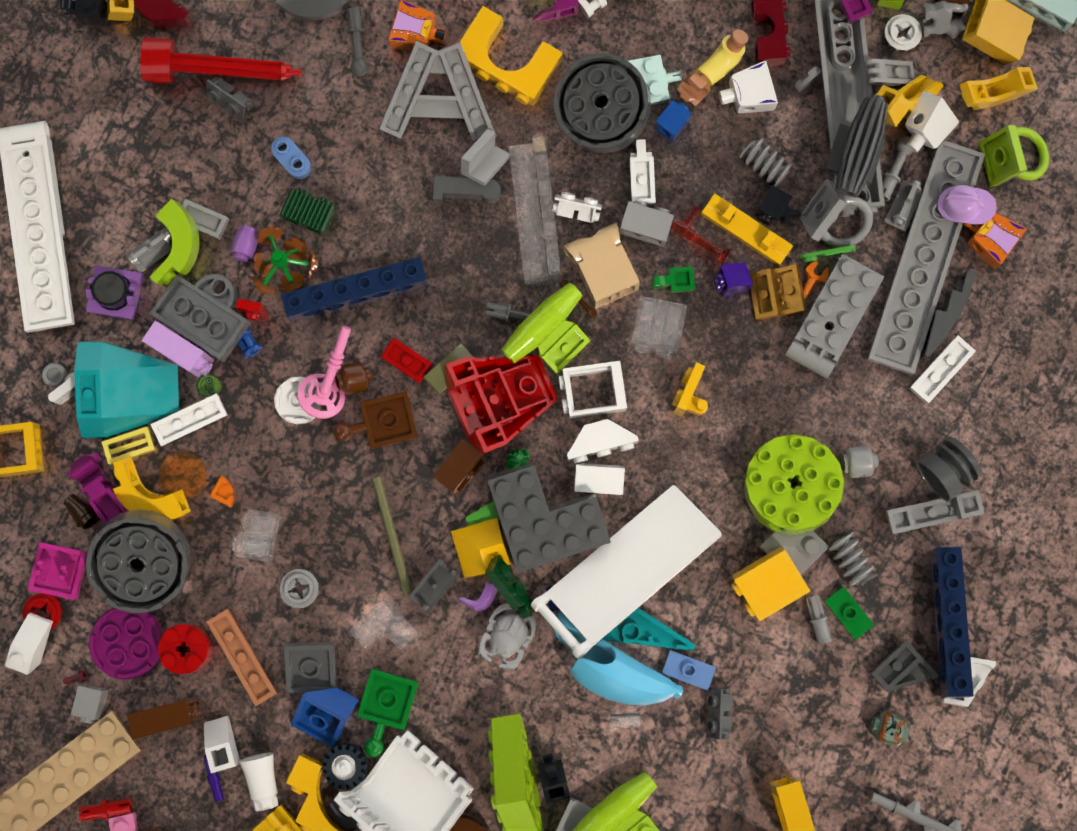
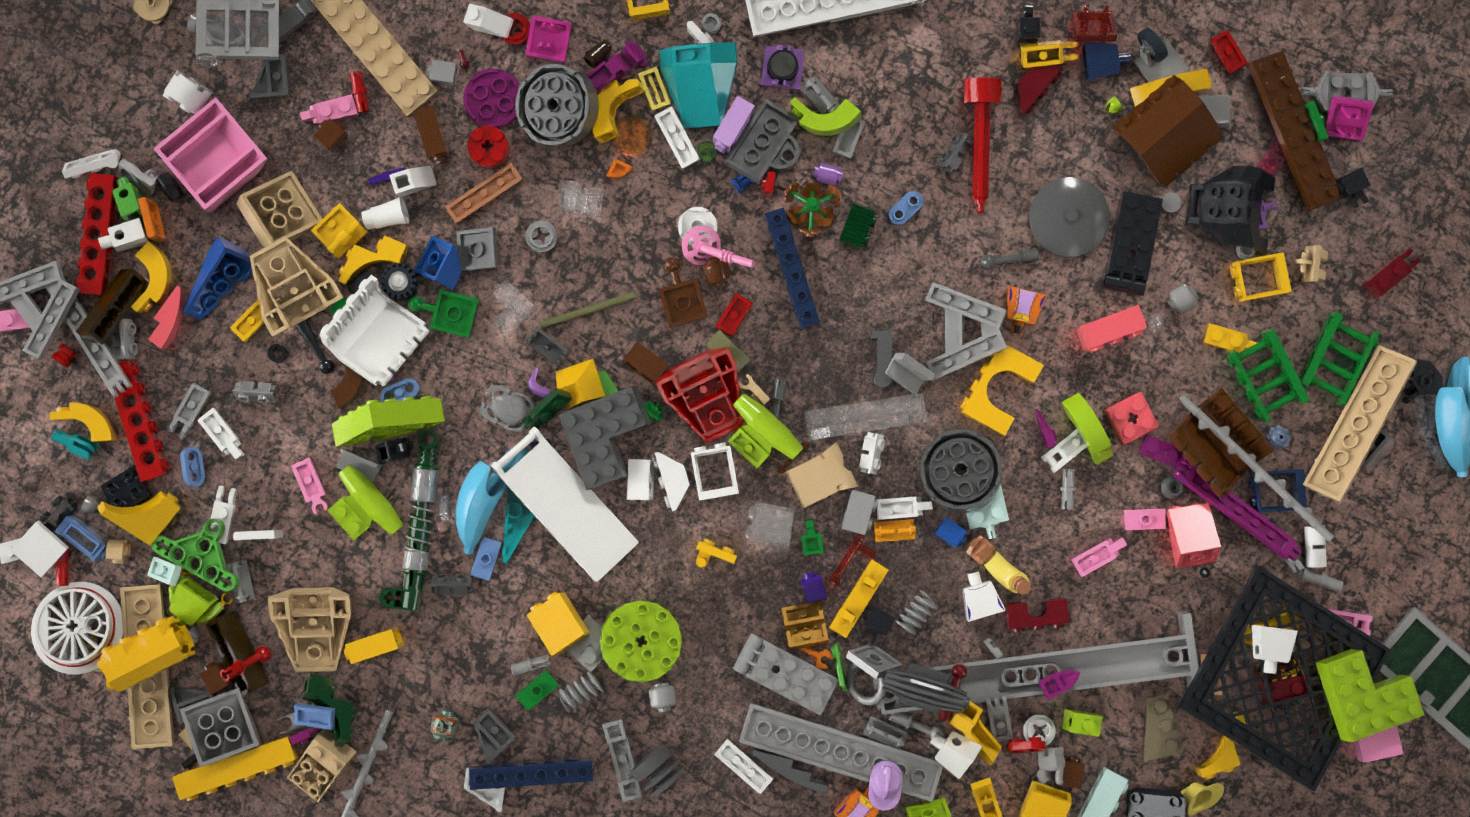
camera: 90 degrees right, 5 degrees up
none -> dark green piece [379,429,442,611]
none -> medium blue plate [380,378,420,402]
none -> tan plate [738,374,770,405]
none -> light orange hinge [874,519,916,542]
none -> dark red pin [938,664,968,723]
none -> red plate [1007,737,1046,753]

